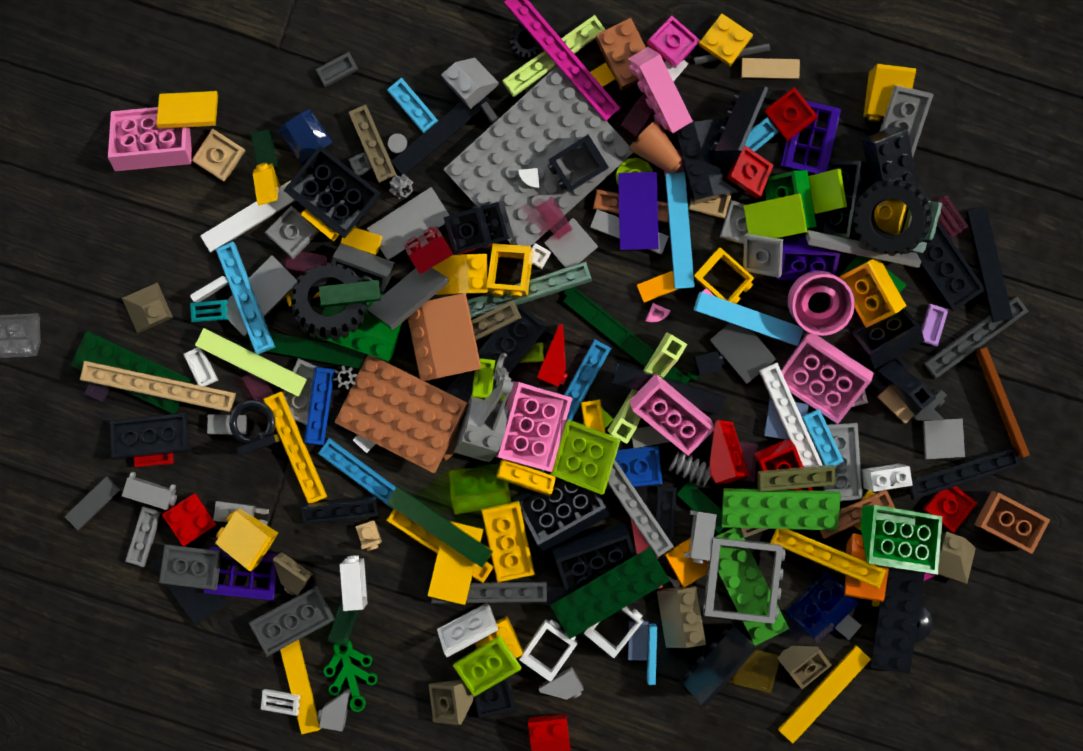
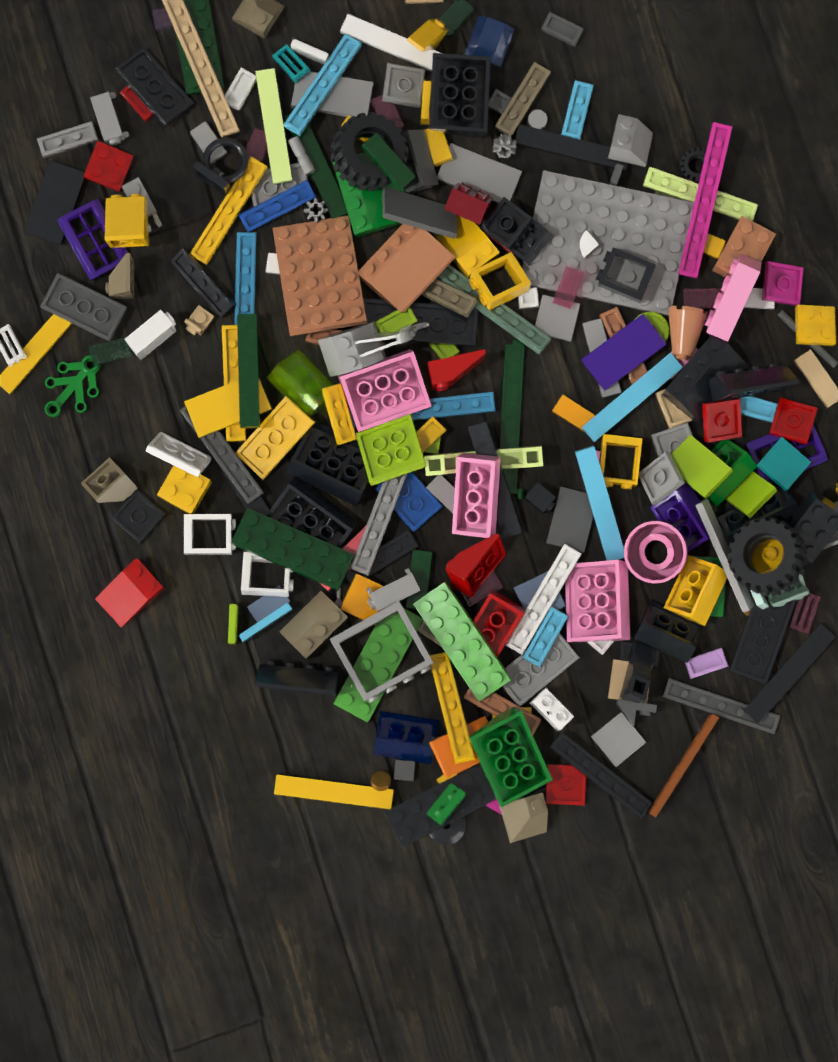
camera: 45 degrees right, 5 degrees down
dark grey tile [65,477,121,530] -> none
dark grey tile [159,545,222,590] -> none
light grey slope [317,689,351,731] -> none
lime tile [453,636,522,697] -> none
light grey slope [539,666,584,700] -> none
bright pink tile [645,303,670,323] -> none
light grey piece [669,451,711,487] -> none
clear yellow tile [733,649,779,693] -> none
olive tile [757,465,835,492] -> none
dark tan slope [777,646,832,689] -> none
nougat brick [974,491,1050,554] -> none
none -> lime tile [228,604,239,644]
none -> light grey piece [288,136,316,176]
none -> pearl gold tile [371,771,391,791]
none -> green bracket [427,783,466,826]
none -> teal tile [756,437,811,491]

